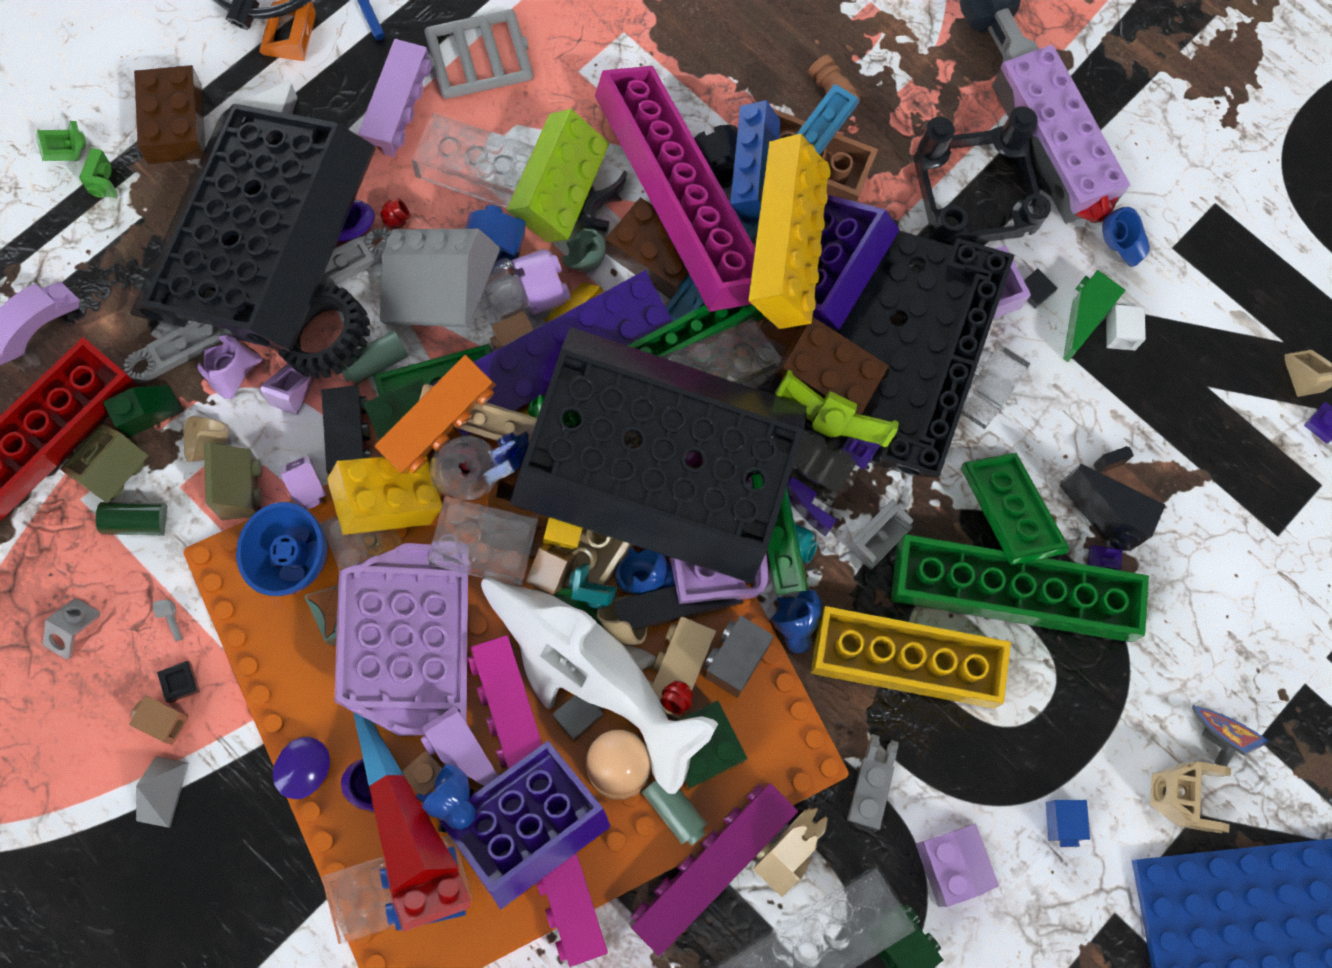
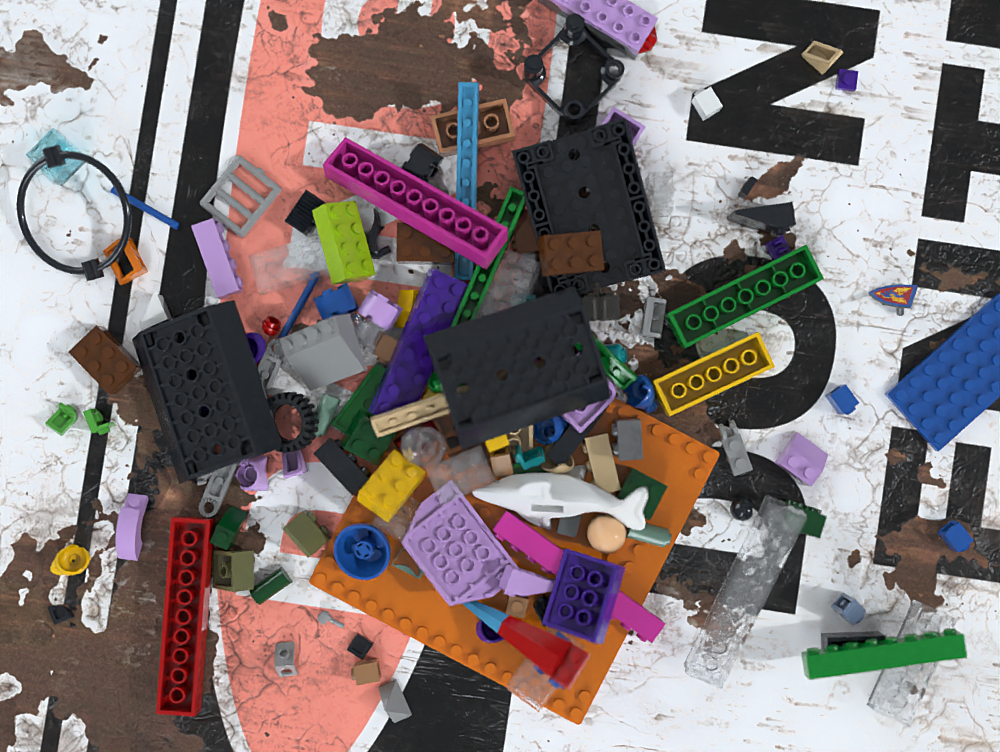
camera: 25 degrees left, 15 degrees up
tan helmet [183,416,230,463] -> none
dark purple hat [273,737,330,799] -> none
lavender slope [280,454,326,509] -> none
orange brick [374,355,496,474] -> none
blue piece [416,764,475,830] -> none
clear blue slope [482,431,529,484] -> none
sand green hair [562,228,606,273] -> none
magenta brick [629,783,798,957] -> none
red plate [660,681,693,715] -> none
blue brick [730,100,780,223] -> none
yellow brick [749,134,830,329] -> none
tan piece [753,807,828,897] -> none
lime plate [775,370,899,447] -> none
dark purple slope [787,477,837,537] -> none
nougat axle [808,54,861,102] -> none
dark purple slope [812,195,899,330] -> none
dark purple tile [839,437,880,470] -> none
green tile [961,452,1069,565] -> none
black tile [1024,269,1058,309] -> none
green slope [1063,270,1126,362] -> none
blue cap [1102,207,1150,267] -> none
tan piece [1150,761,1231,833] -> none
none -> blue bar [278,271,321,339]
none -> black brick [285,190,325,236]
none -> black piece [730,497,753,522]

